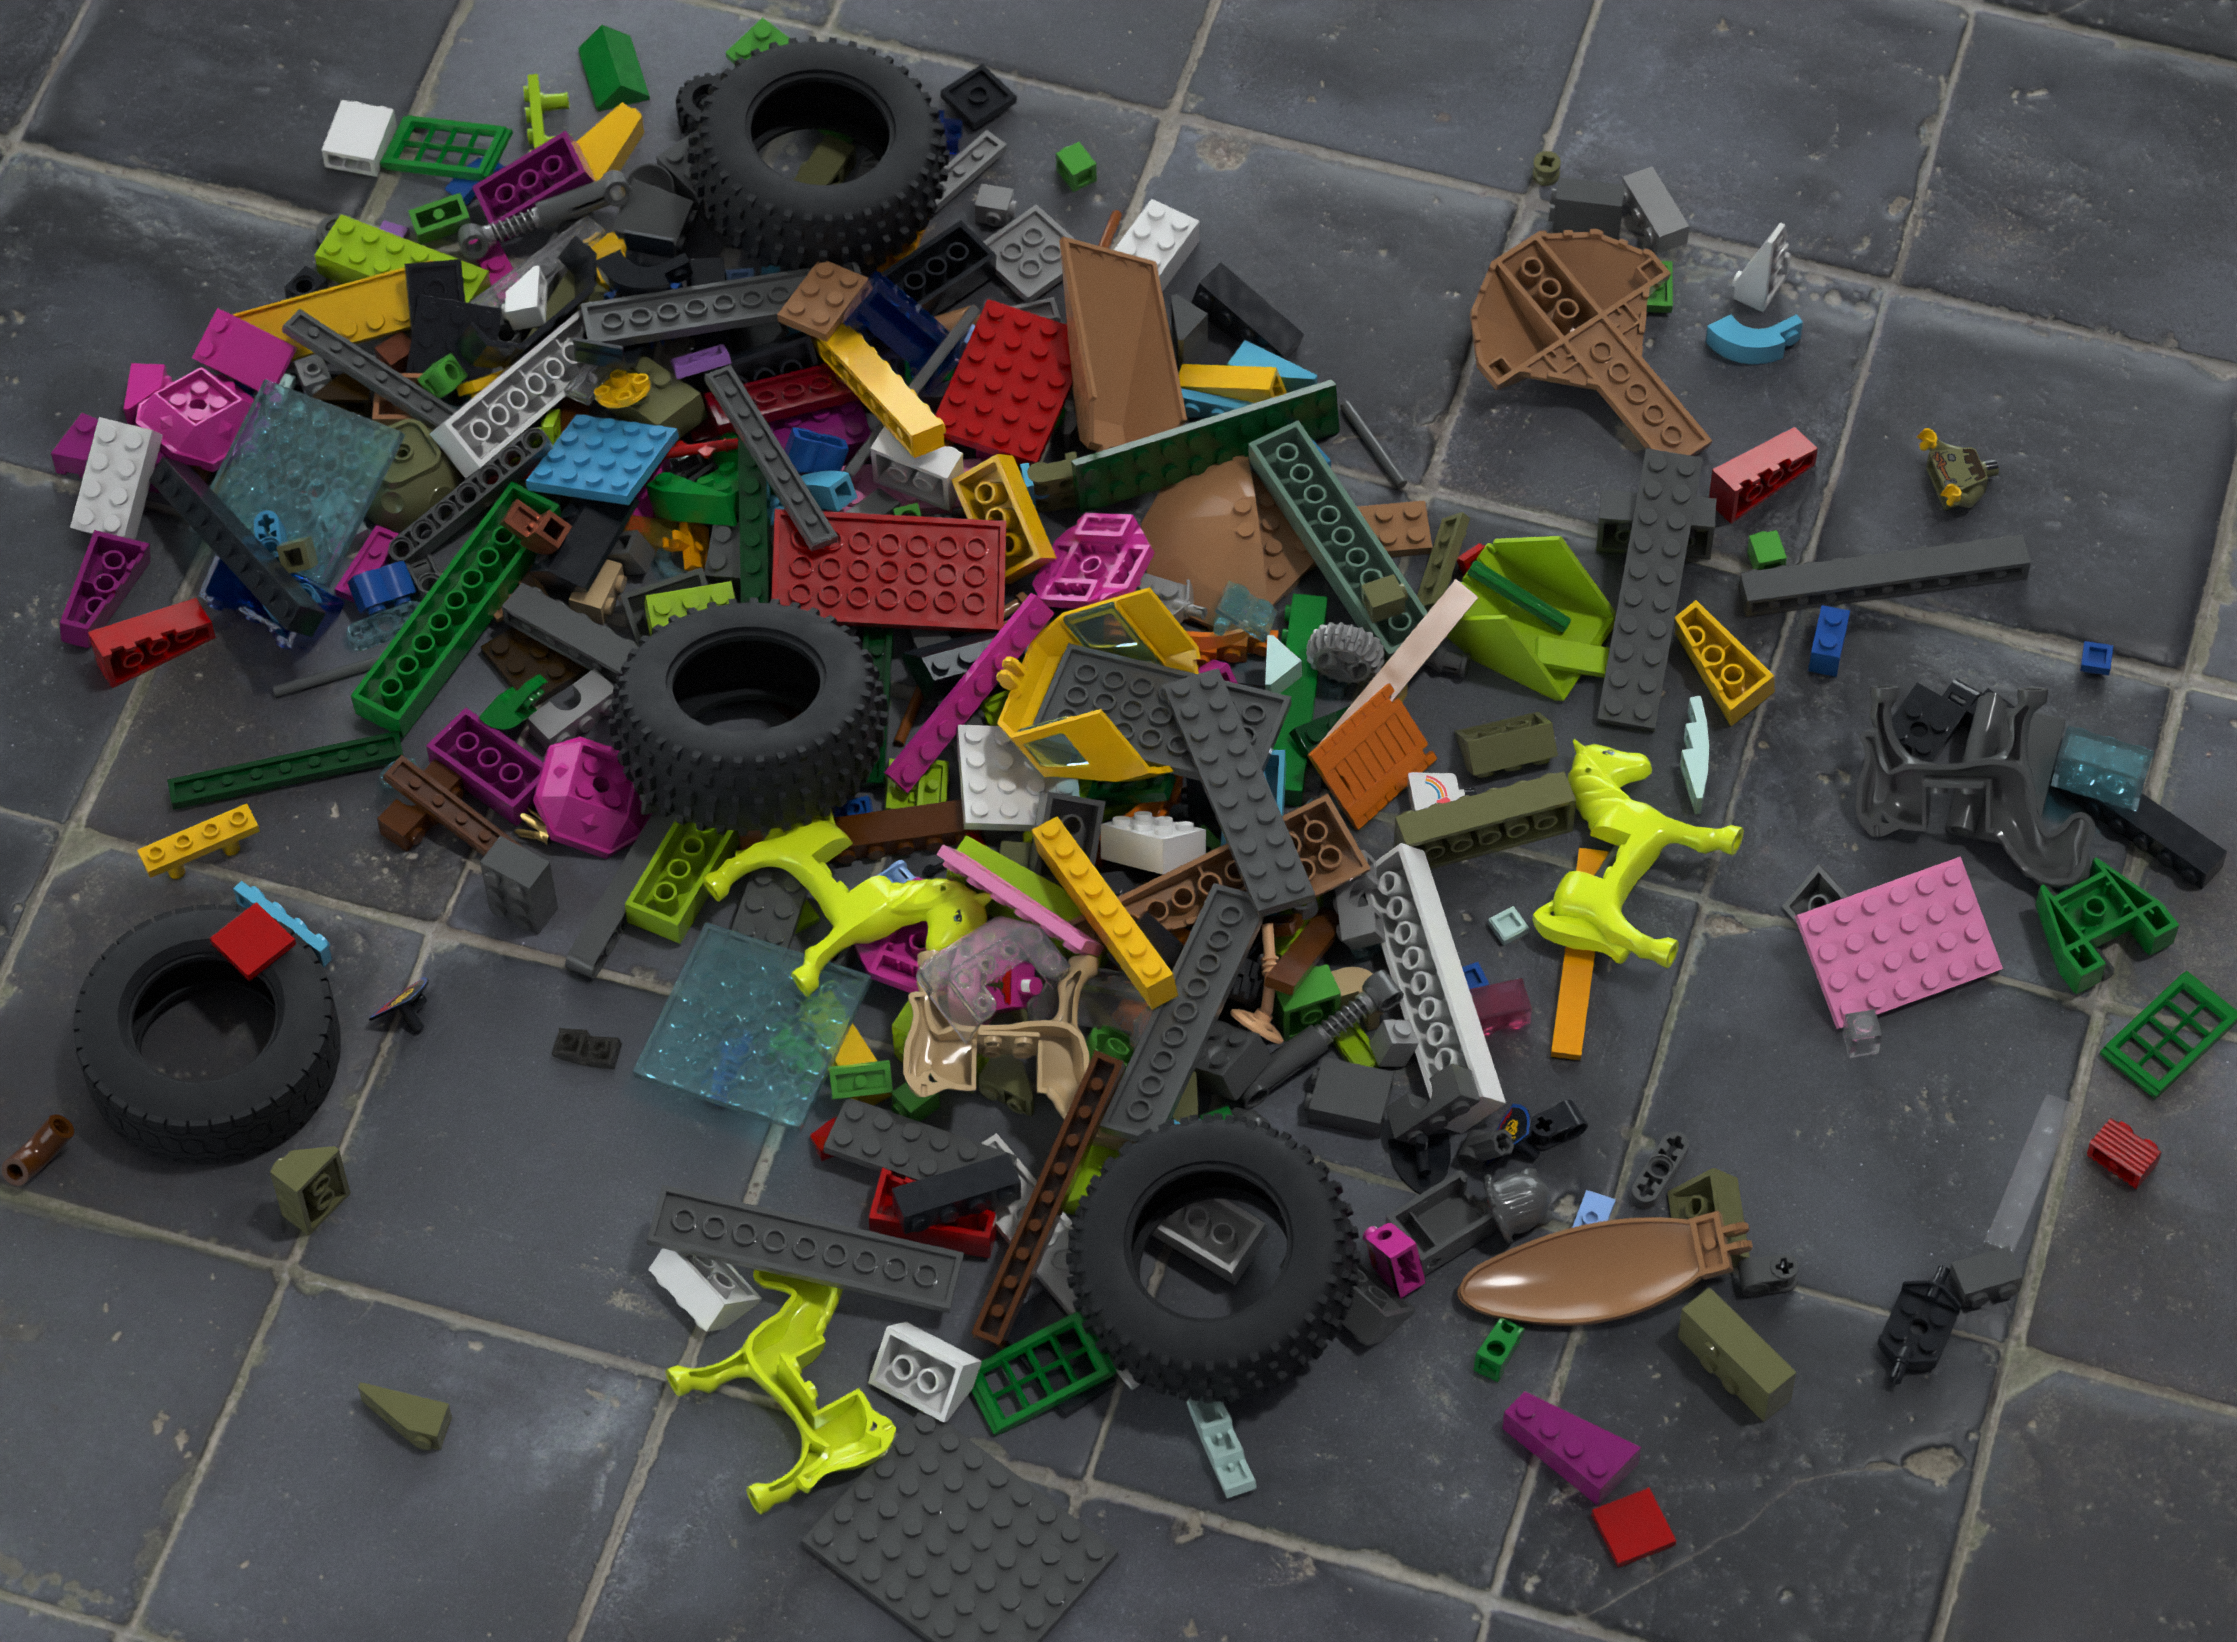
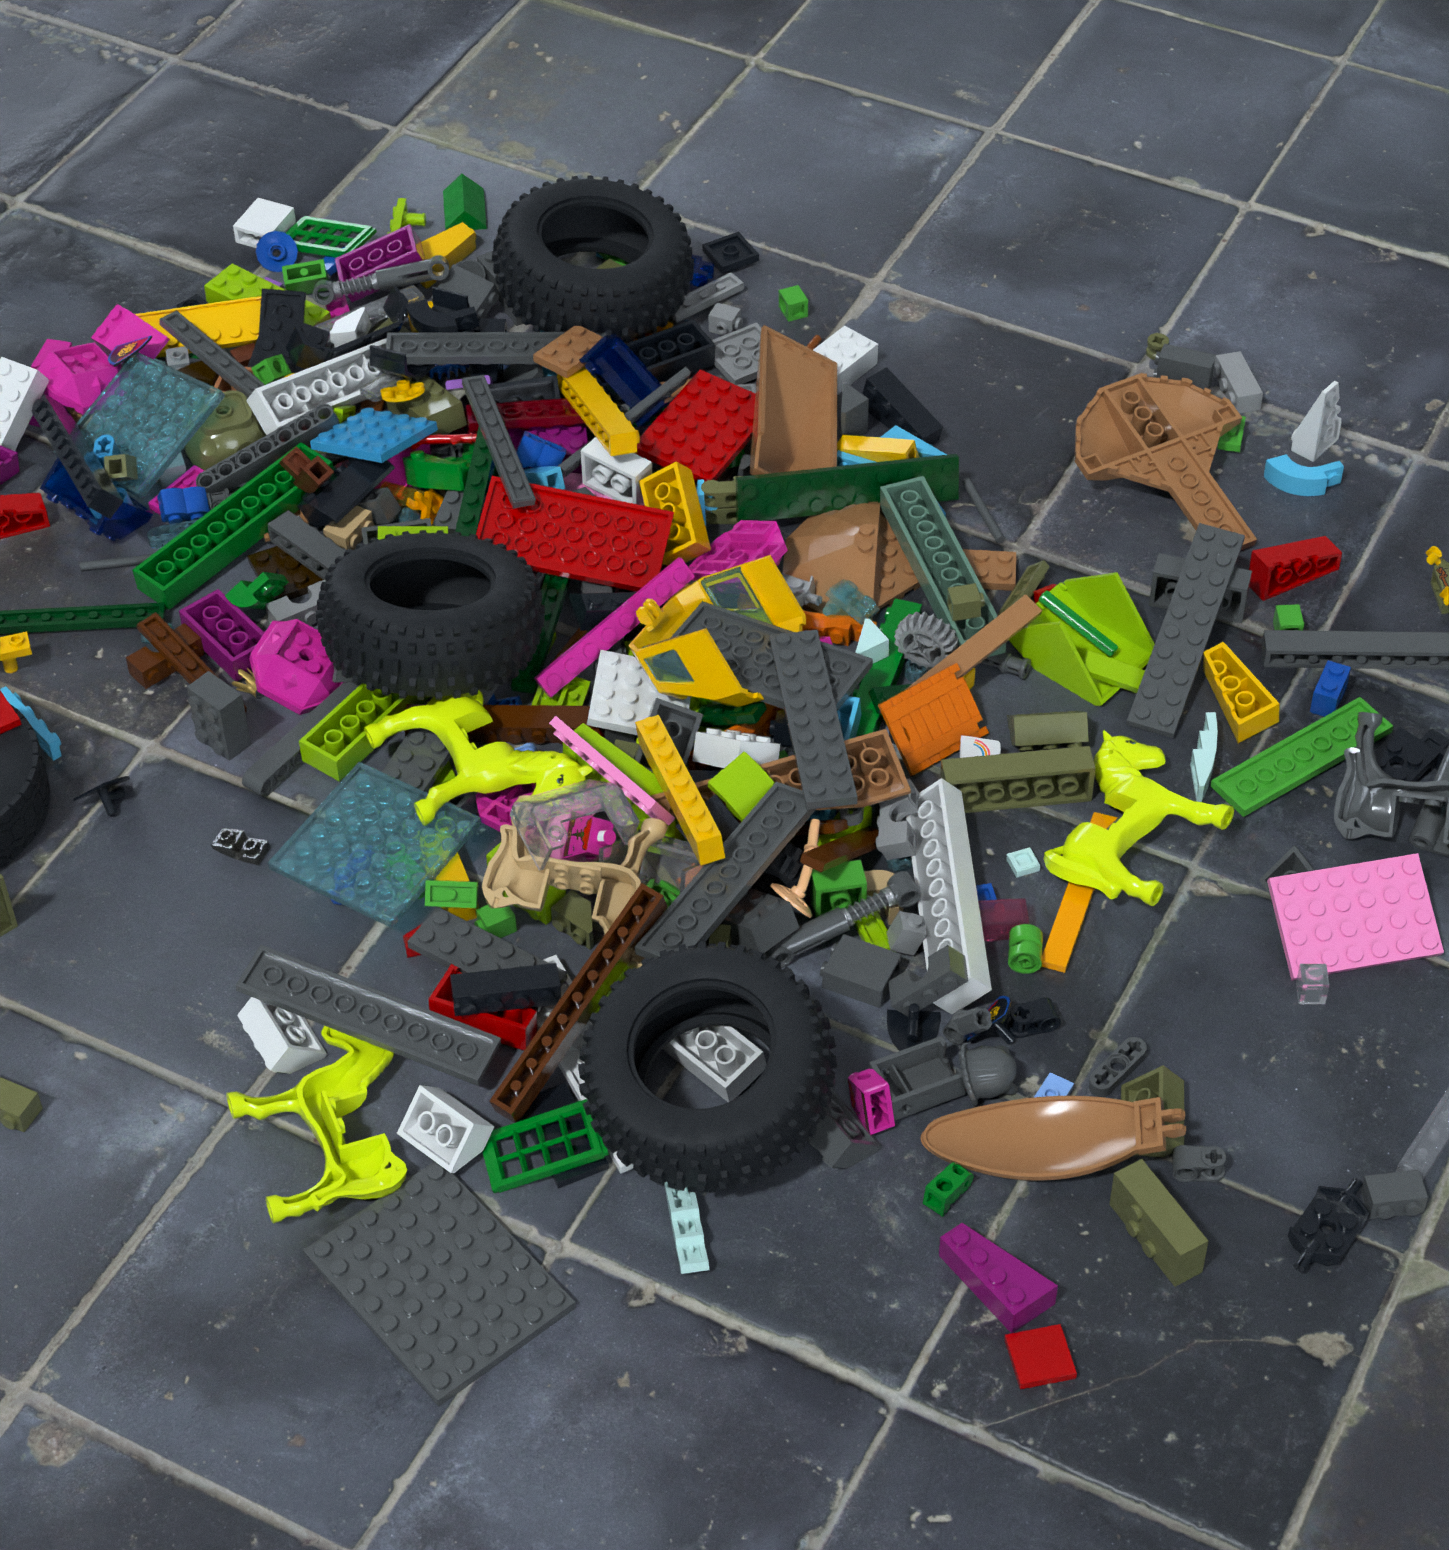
camera: 10 degrees right, 10 degrees down
none -> shield [108,336,153,373]
none -> blue dish [256,231,298,272]
none -> lime slope [708,751,774,822]
none -> bright green wheel [1008,924,1043,974]
none -> bright green plate [1211,697,1393,817]

